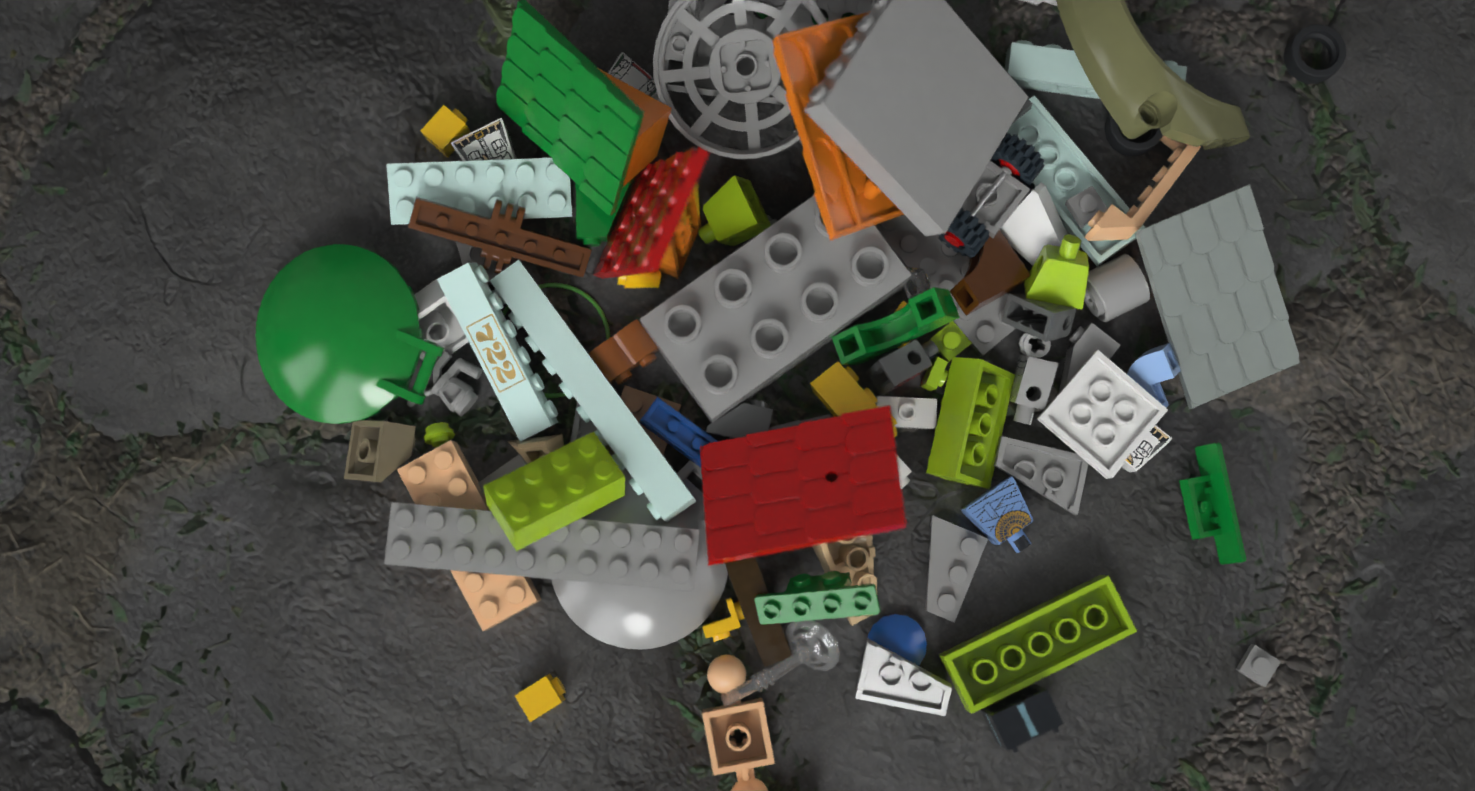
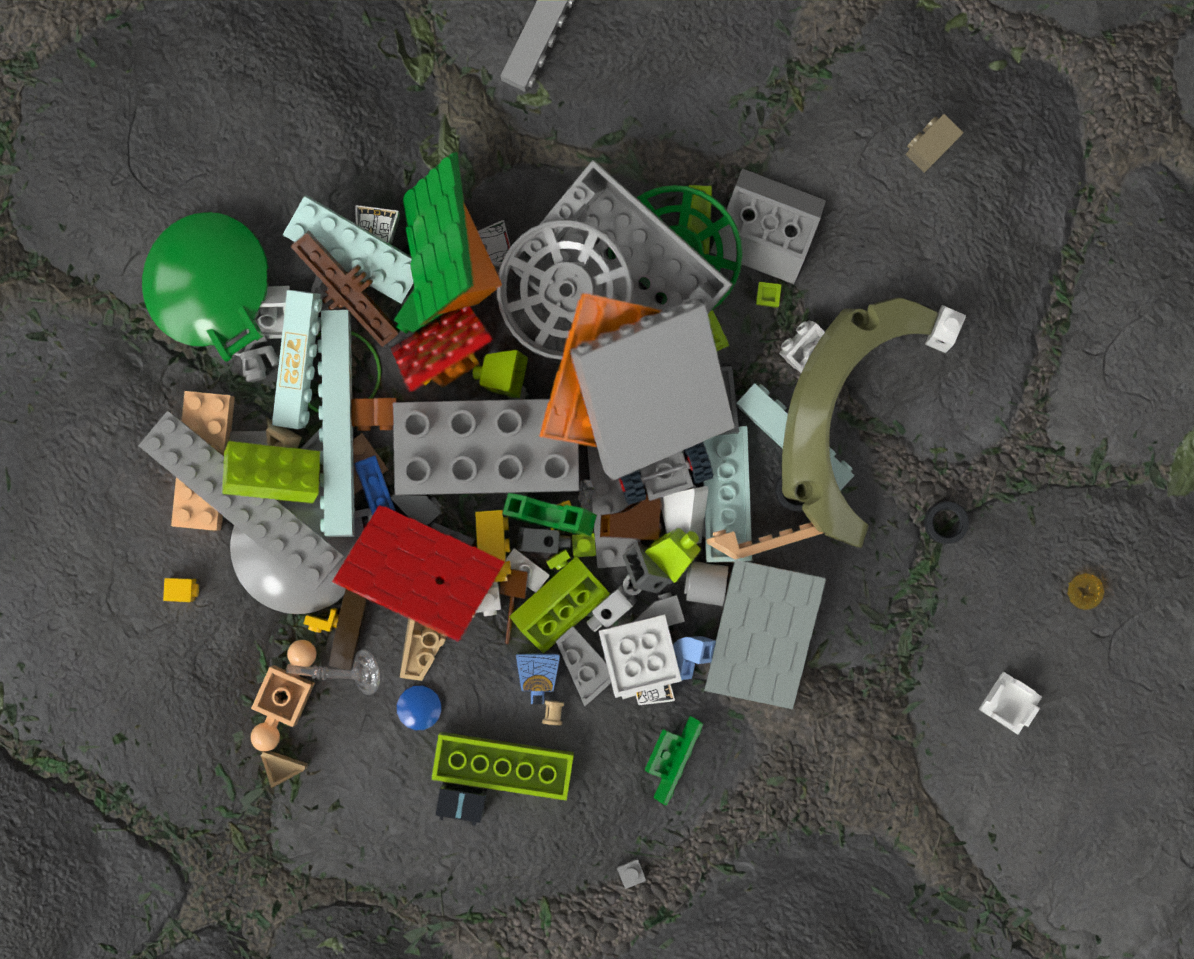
camera: 35 degrees right, 5 degrees up
dark tan slope [344,420,416,483] -> none
yellow brick [420,105,471,158] -> none
lime plate [424,422,455,448] -> none
green bracket [754,571,880,625] -> none
wing [855,638,952,716] -> none
light grey wing [925,515,988,623] -> none
light grey plate [1065,186,1108,228] -> none
none -> reddish brown piece [499,569,528,644]
none -> tan bush [542,700,564,725]

